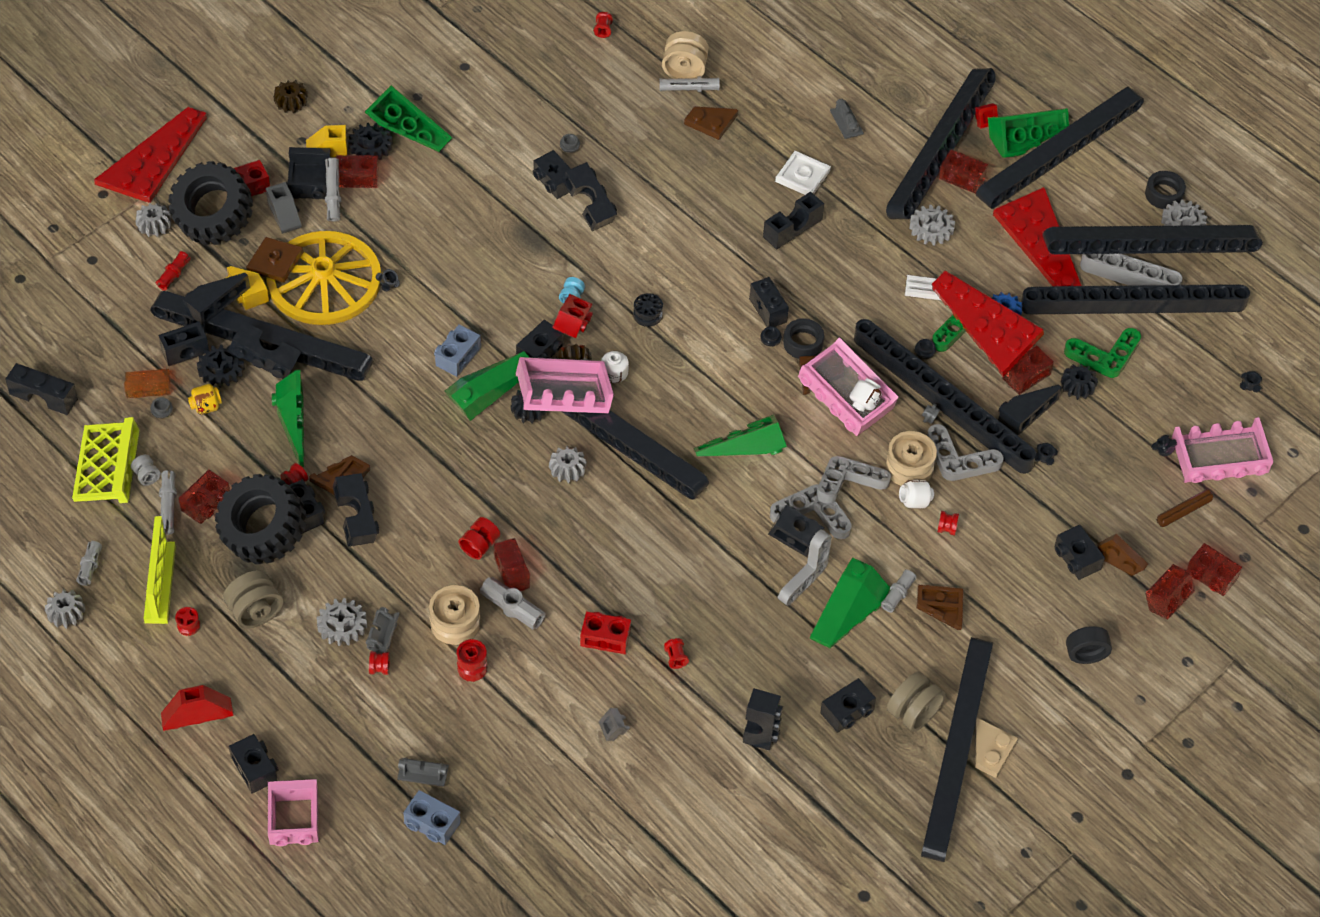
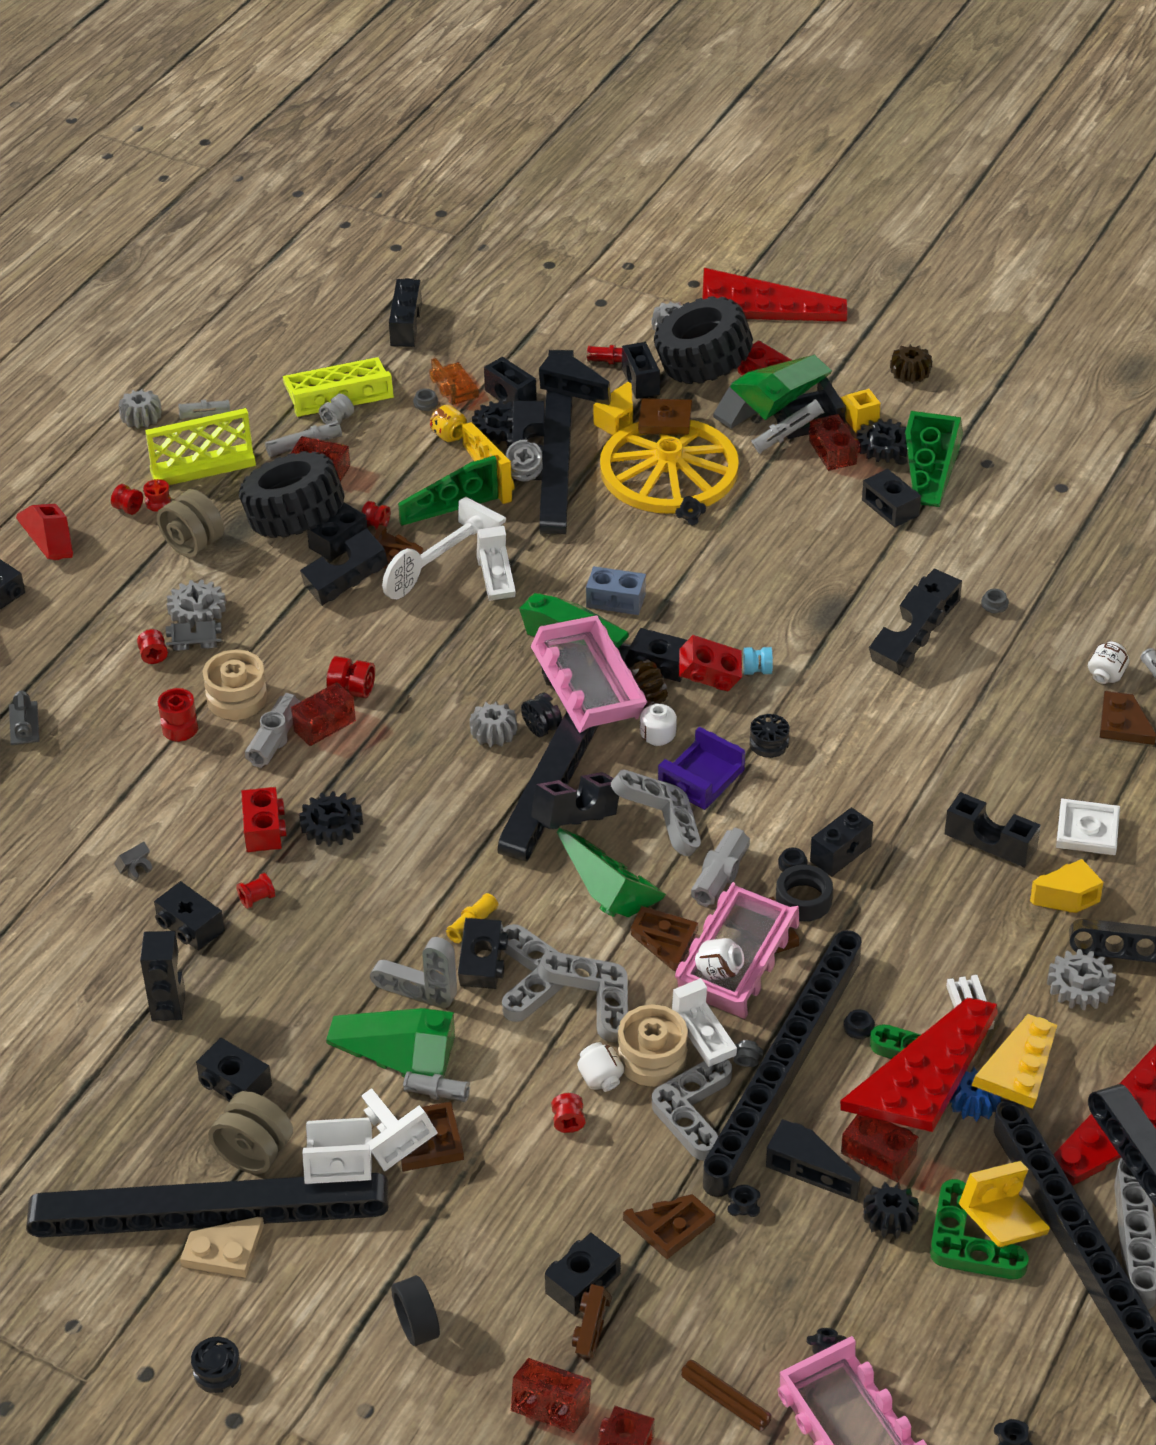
camera: 75 degrees right, 10 degrees down
none -> red wheel [111,484,143,515]
none -> black brick [154,881,225,951]
none -> black wheel [191,1336,242,1393]
none -> black gear [299,791,363,847]
none -> white panel [303,1118,373,1184]
none -> white bracket [361,1088,438,1171]
none -> white piece [382,497,506,599]
none -> yellow pin [446,893,498,943]
none -> yellow wing [462,422,515,504]
none -> white bracket [477,526,516,601]
none -> light grey wheel [506,440,543,481]
none -> black wheel [521,692,562,737]
none -> black arch [531,772,619,829]
none -> light grey beam [611,770,701,856]
none -> black brick [622,341,660,399]
none -> reddish brown wing [623,1194,715,1259]
none -> reddish brown wing [631,906,698,971]
none -> dark purple panel [658,727,745,810]
none -> white bracket [672,978,737,1067]
none -> light grey piece [691,828,750,907]
none -> green wedge [730,354,832,420]
none -> black brick [862,468,921,527]
none -> yellow bracket [959,1161,1050,1247]
none -> yellow wing [971,1014,1057,1109]
none -> yellow slope [1030,859,1104,913]
none -> white head [1088,642,1129,684]

